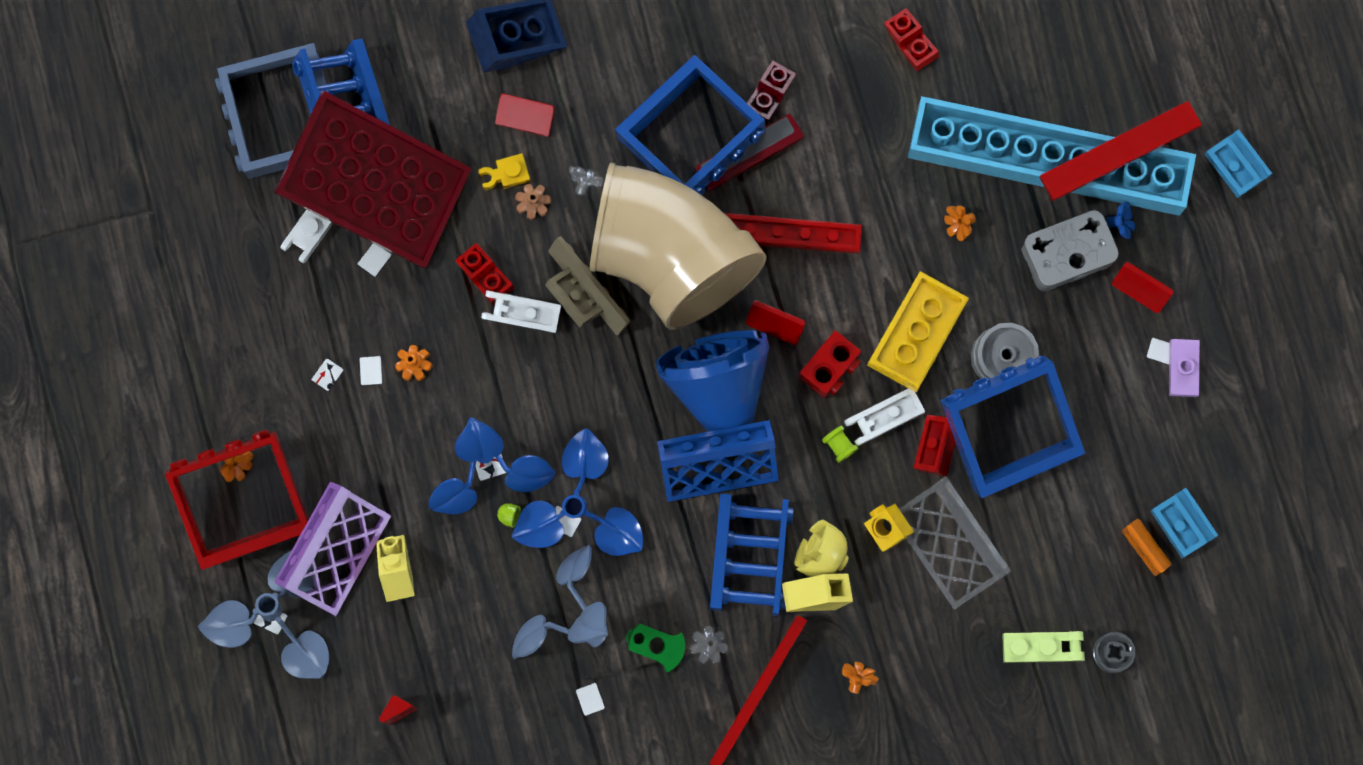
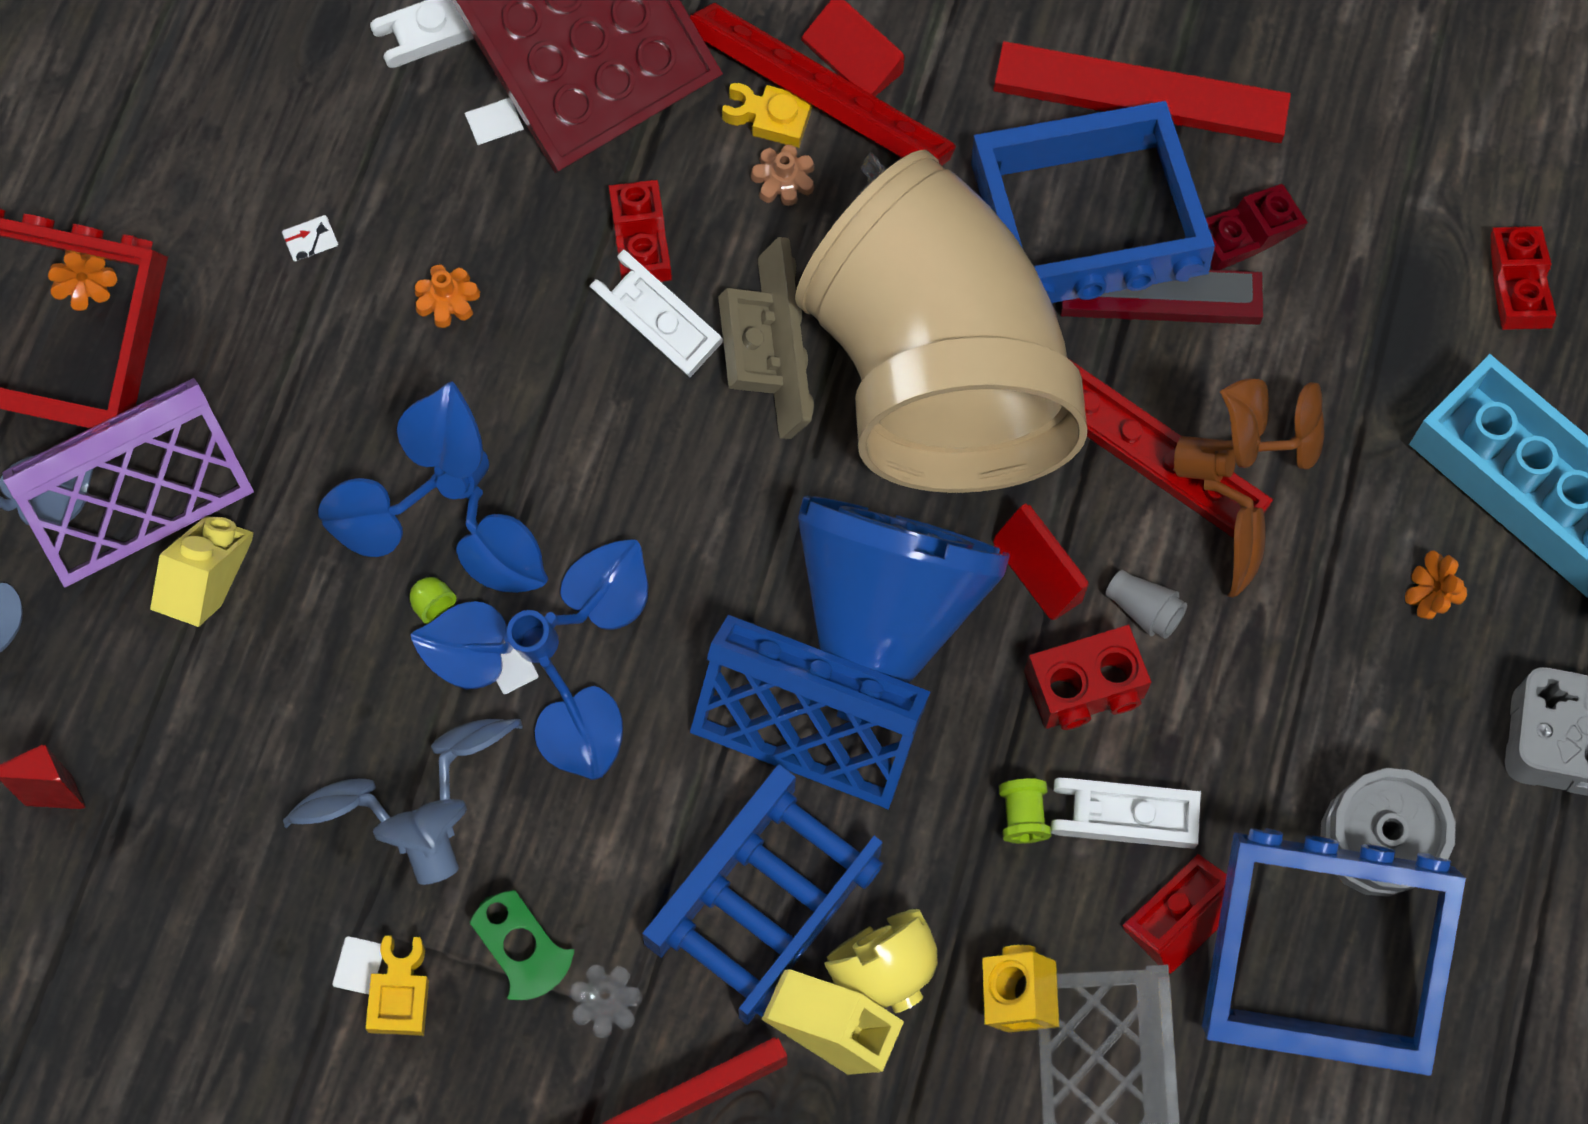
camera: 30 degrees right, 10 degrees down
white sticker [360,356,382,385] -> none
white sticker [475,454,506,481] -> none
yellow tile [867,271,969,393] -> none
none -> yellow plate [366,936,429,1036]
none -> red tile [690,3,956,166]
none -> red tile [994,41,1291,144]
none -> light grey cone [1105,570,1187,639]
none -> dark orange plant [1174,378,1325,598]

